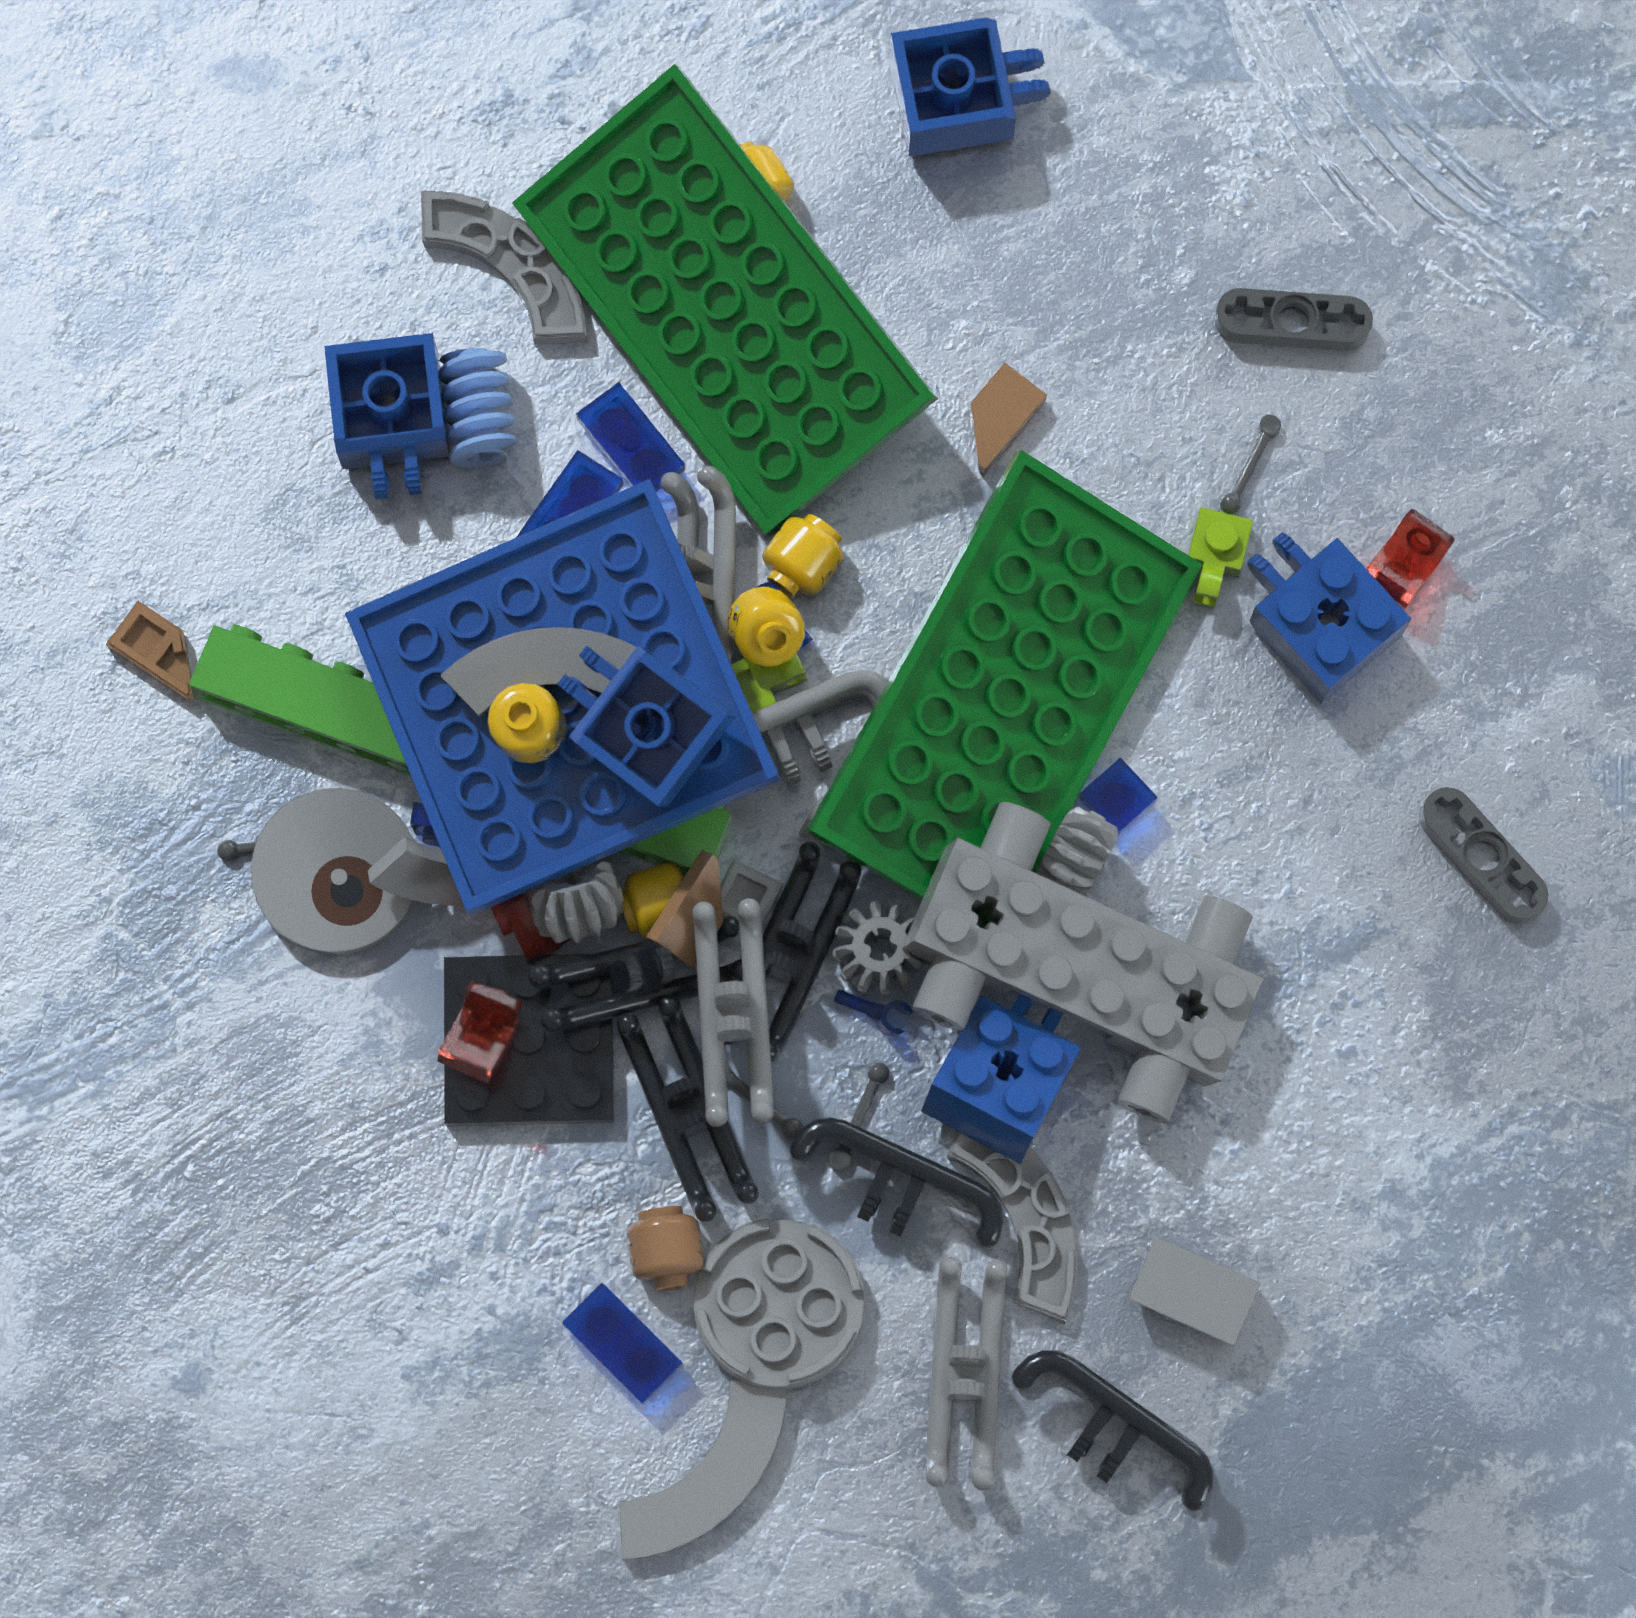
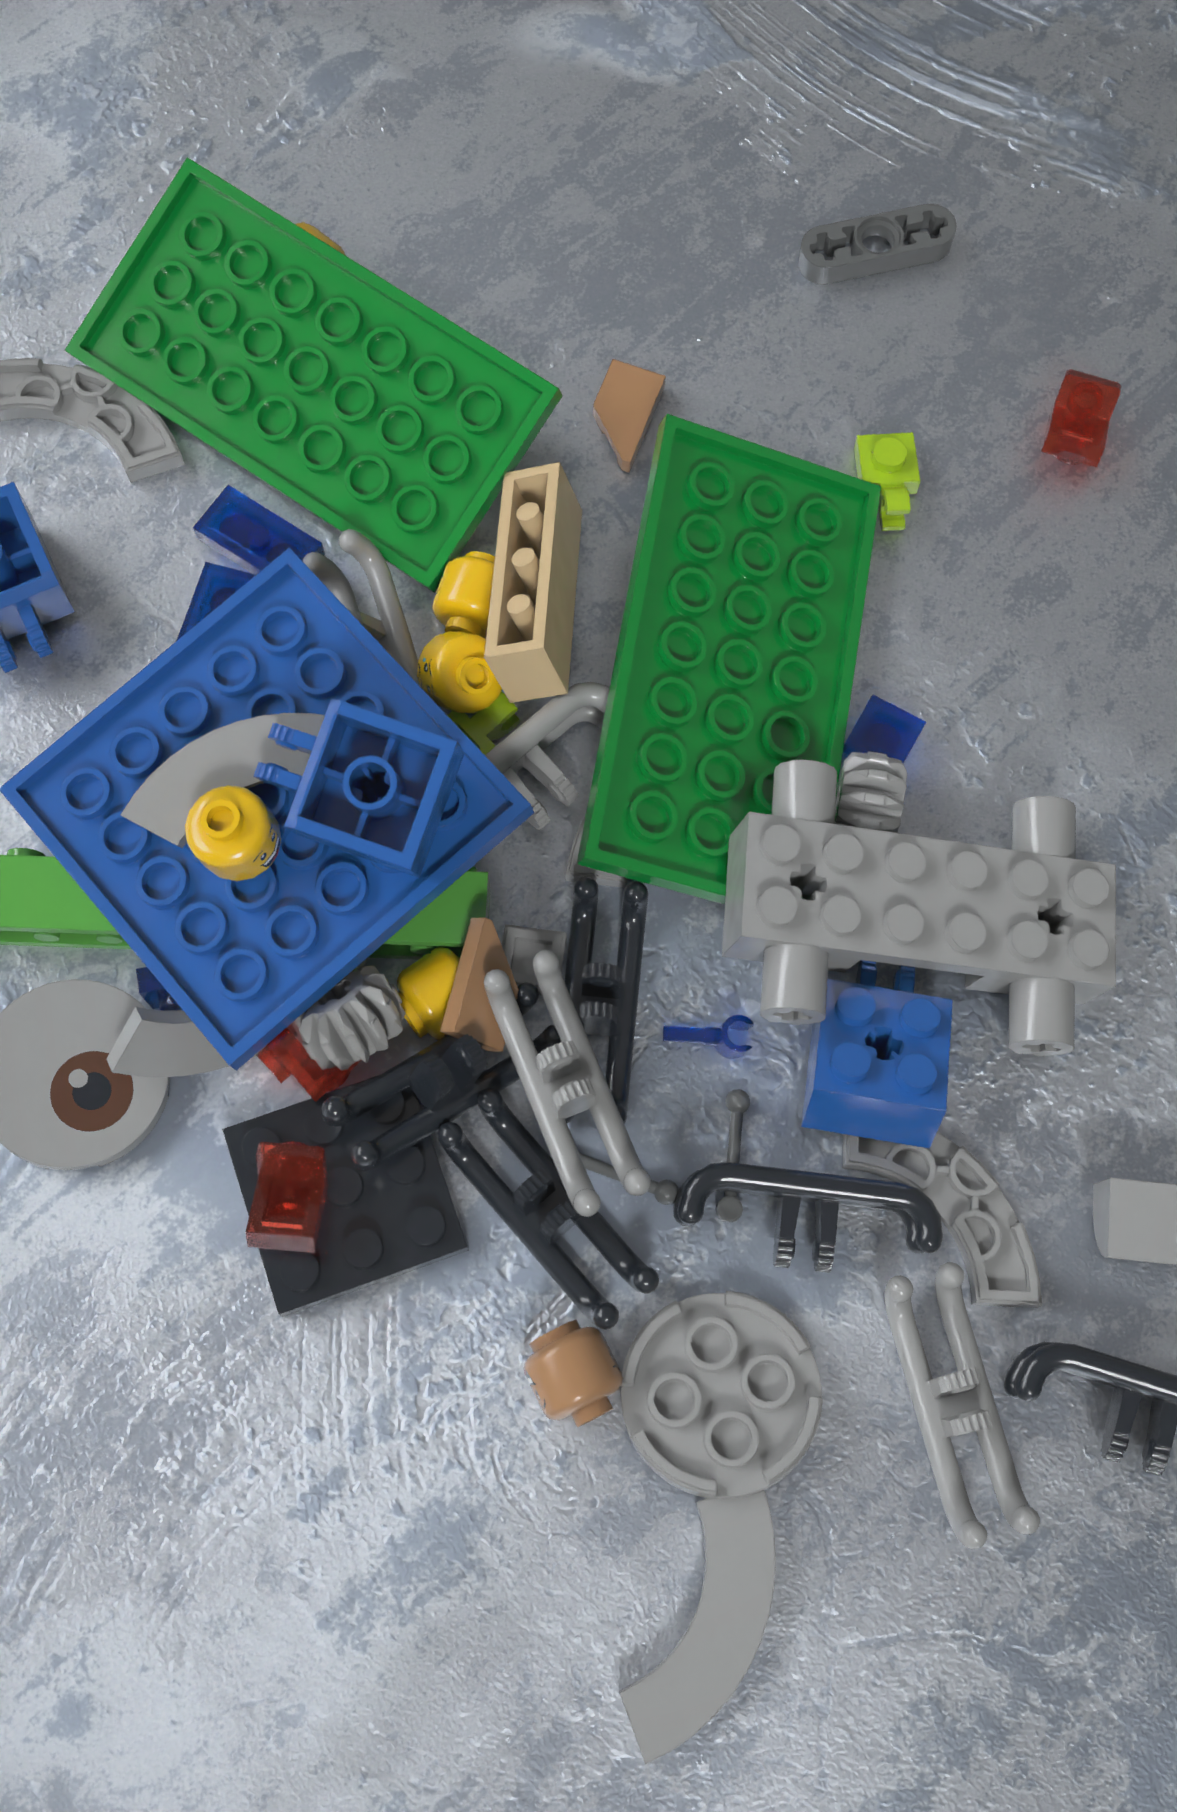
camera: 20 degrees left, 5 degrees down
light blue piece [439,348,517,468] -> none
clear blue plate [562,1283,683,1405] -> none
light grey gear [833,901,925,998] -> none
blue hinge [890,18,1051,157] -> none
dark grey hinge [1220,415,1281,514] -> none
blue hinge [1247,532,1412,704] -> none
none -> tan brick [484,462,582,703]

